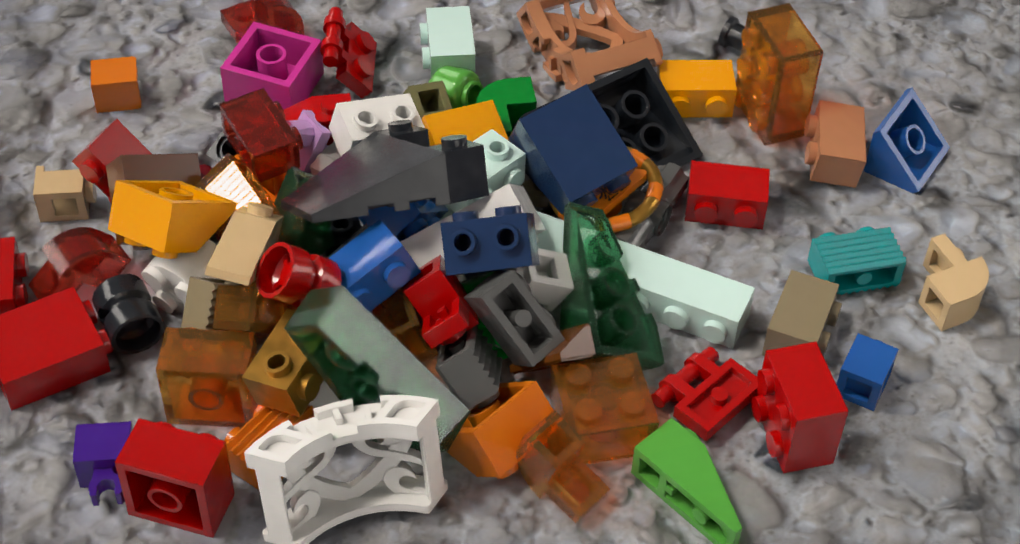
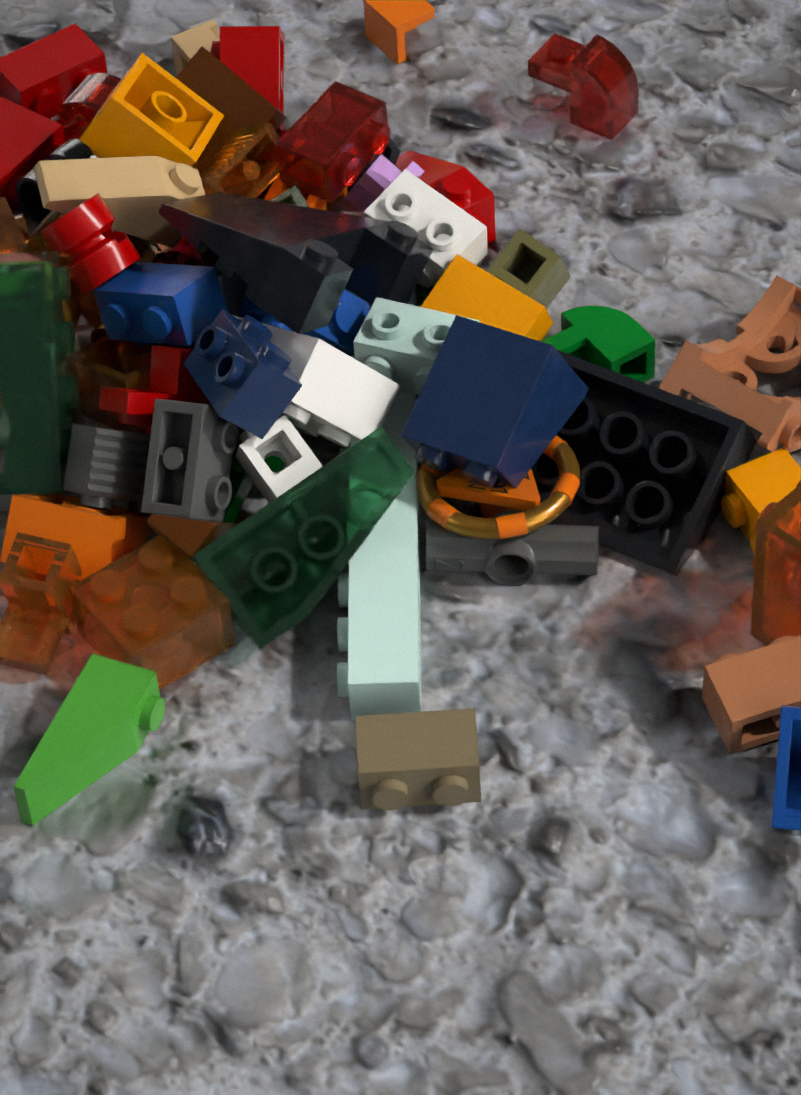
camera: 70 degrees right, 0 degrees up
dark pink brick [220,22,324,115] -> none
red plate [320,7,377,99] -> none
light aqua brick [419,6,476,77] -> none
bright green head [428,66,483,109] -> none
red plate [651,346,758,441] -> none
red brick [684,160,770,230] -> none
red brick [751,341,849,474] -> none
teal brick [807,226,906,295] -> none
blue brick [836,333,899,411] -> none
tan brick [918,233,989,332] -> none

